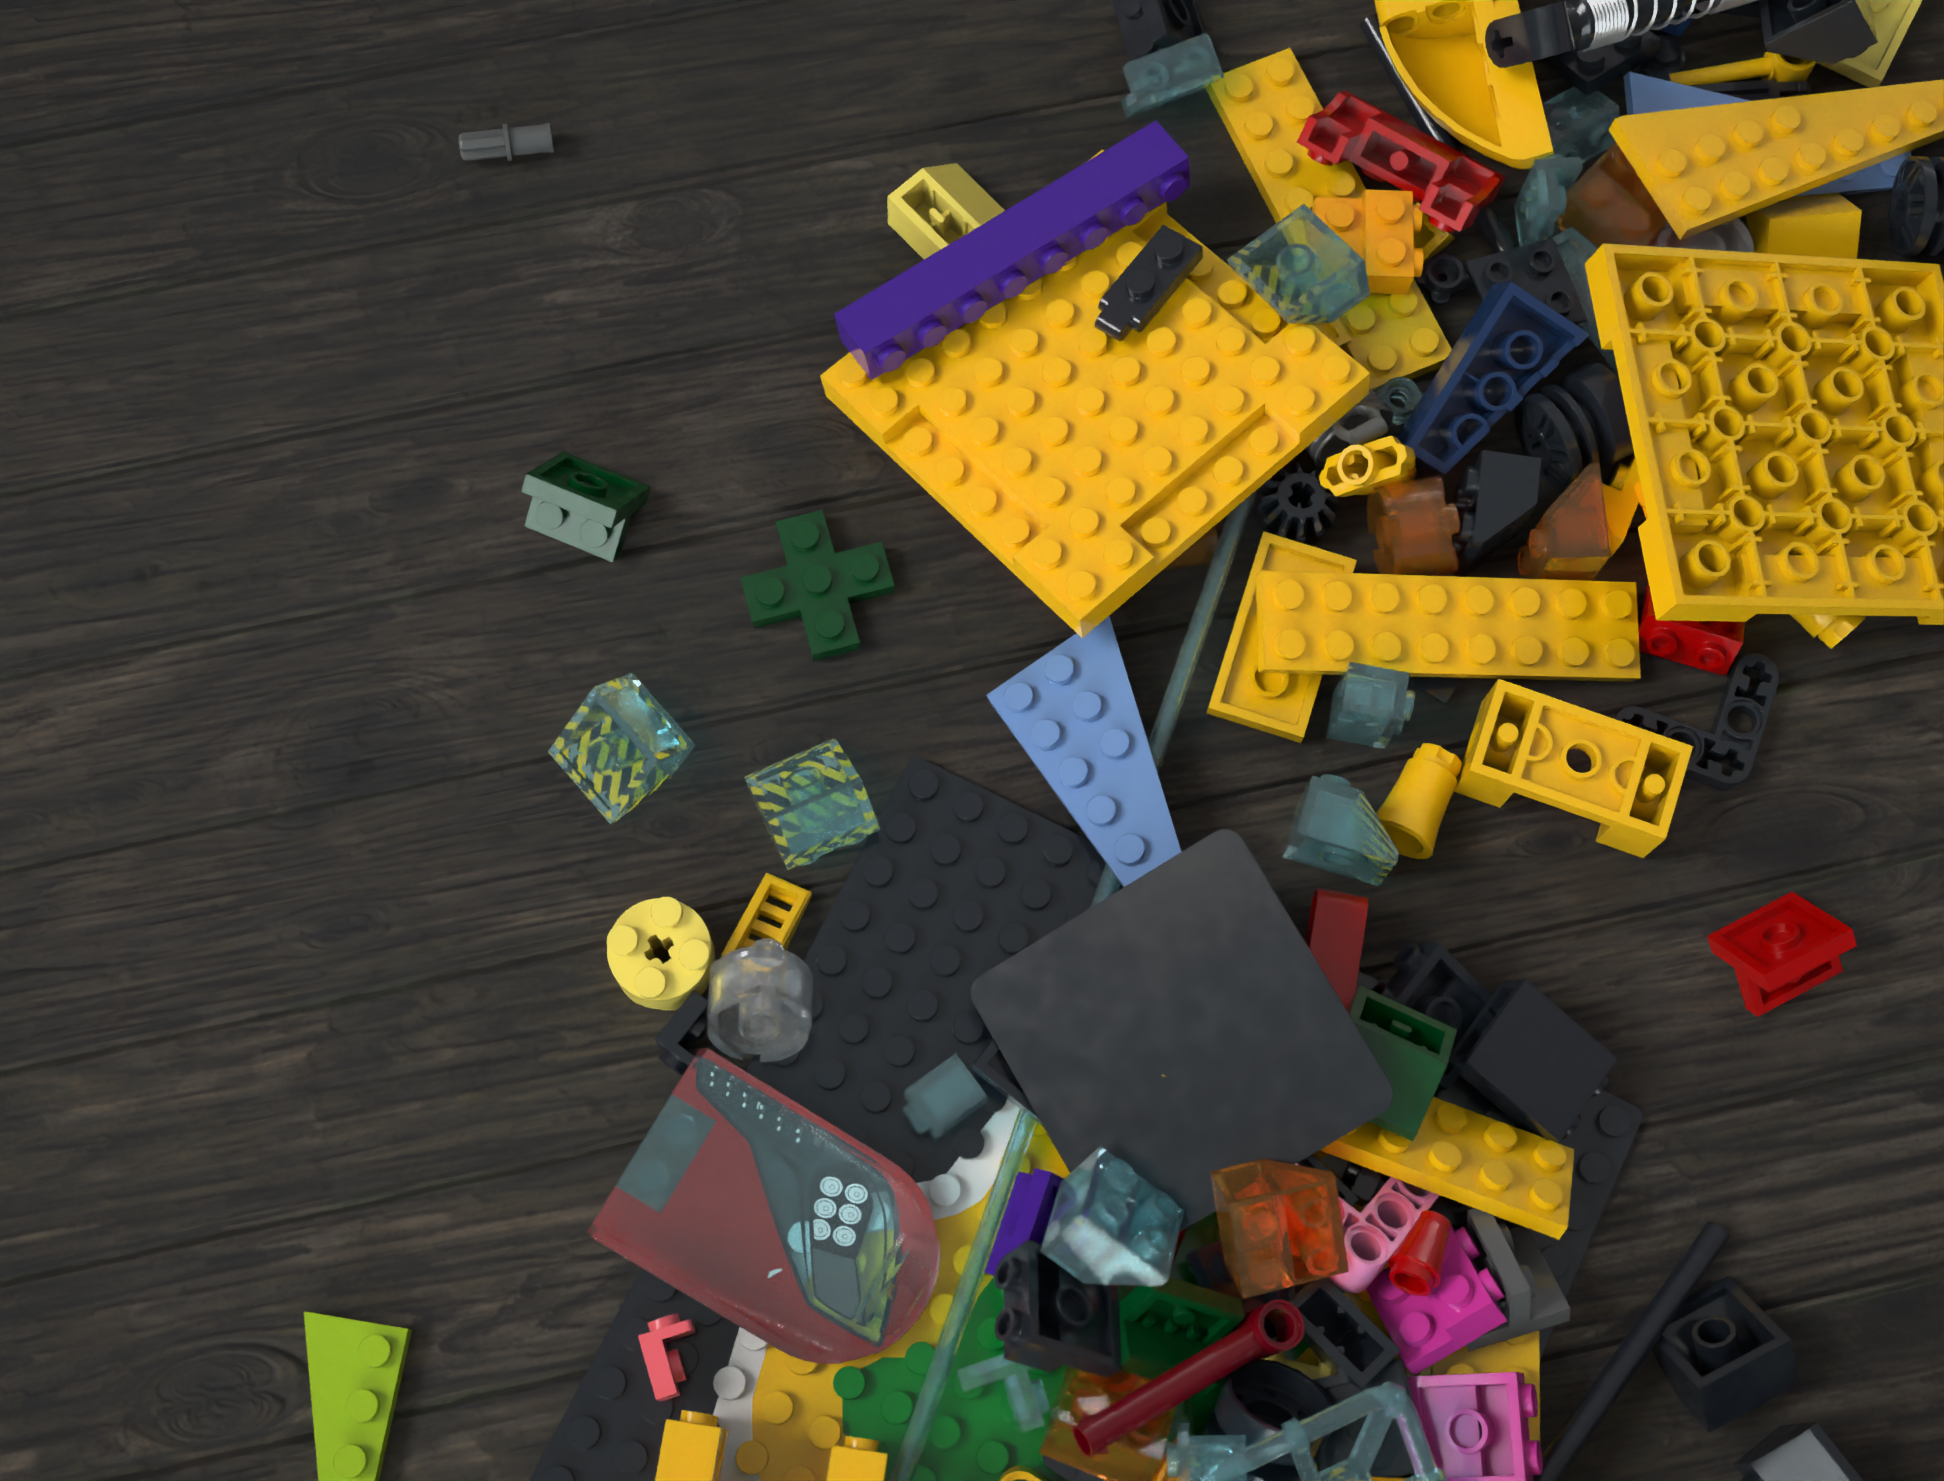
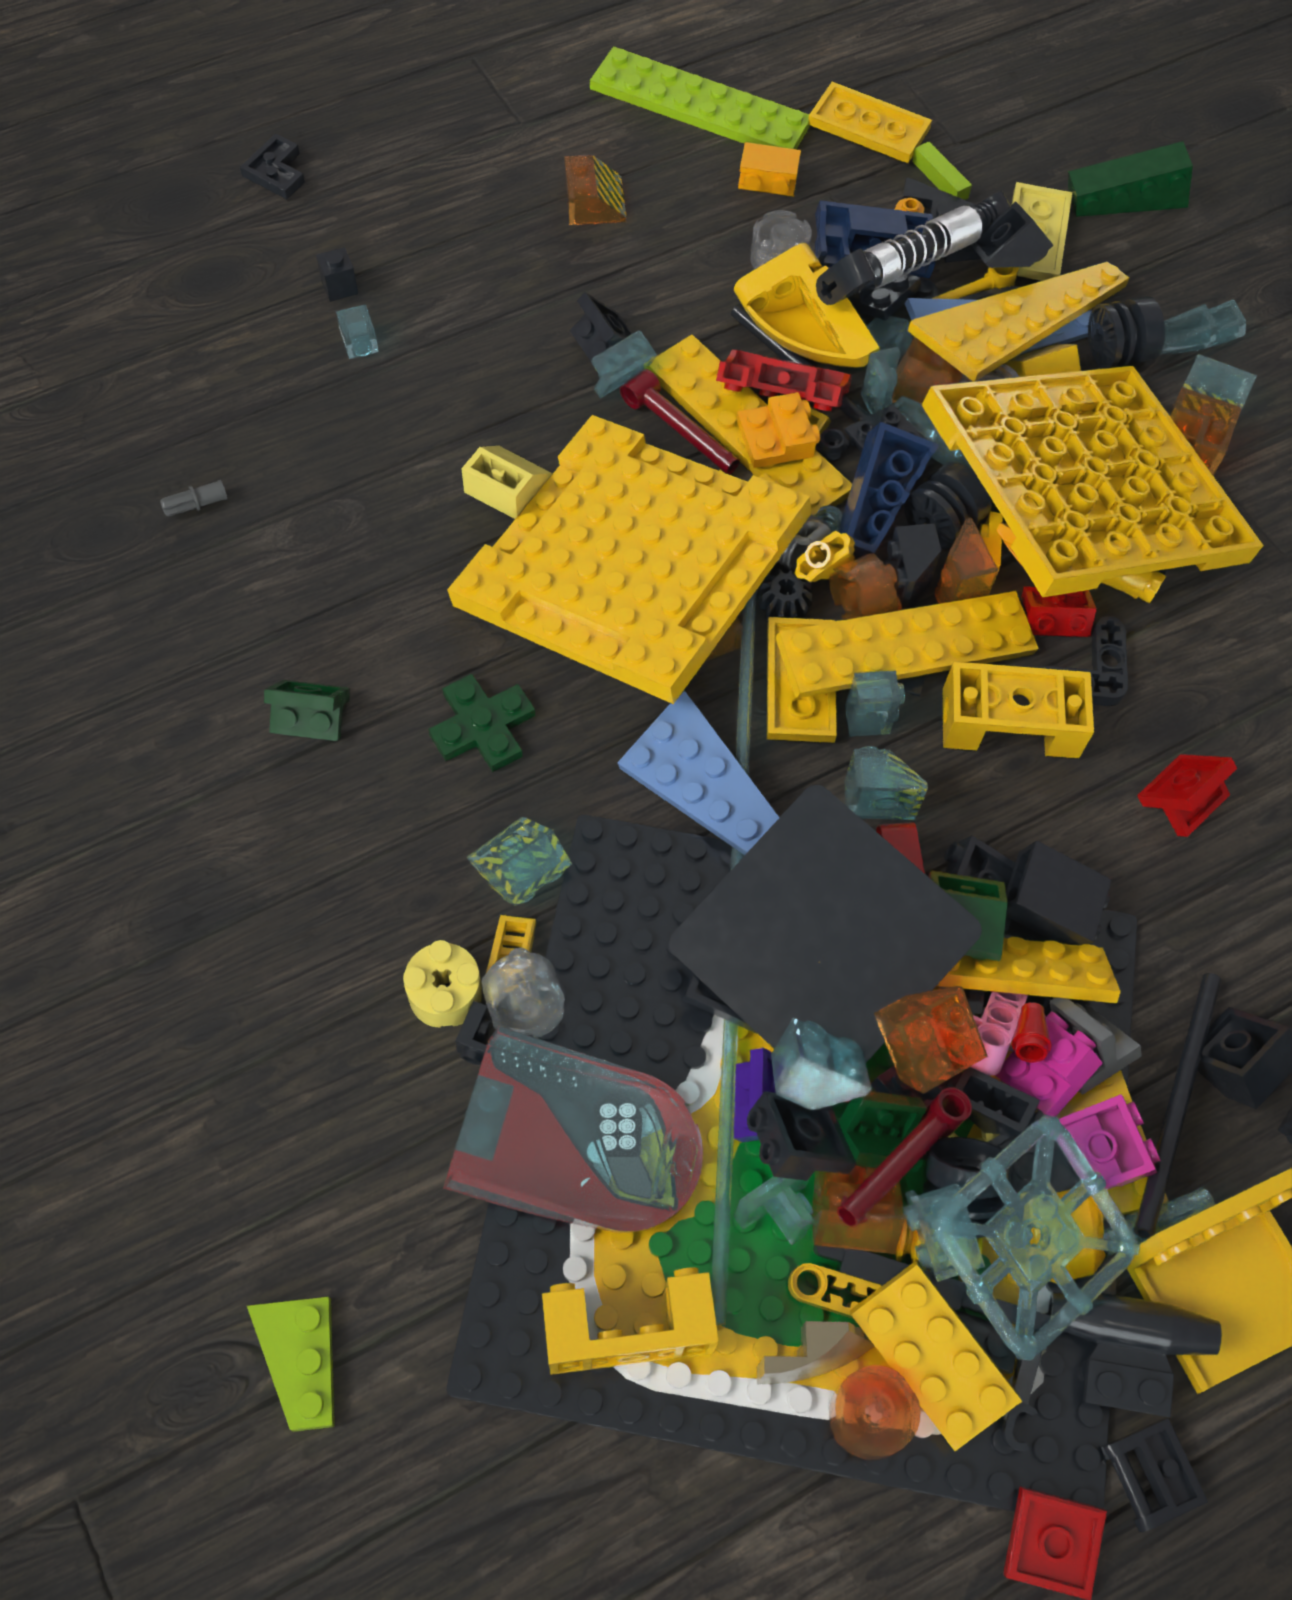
camera: 15 degrees left, 10 degrees down
clear light blue slope [548,673,696,824] -> none
coral bracket [638,1313,696,1402] -> none
dark purple brick [834,120,1190,380] -> none
clear light blue brick [903,1053,987,1140] -> none
black hinge [1095,225,1203,342] -> none
clear light blue slope [1227,204,1370,323] -> none
yellow plant [1376,743,1462,859] -> none
none -> dark red piece [620,369,740,475]

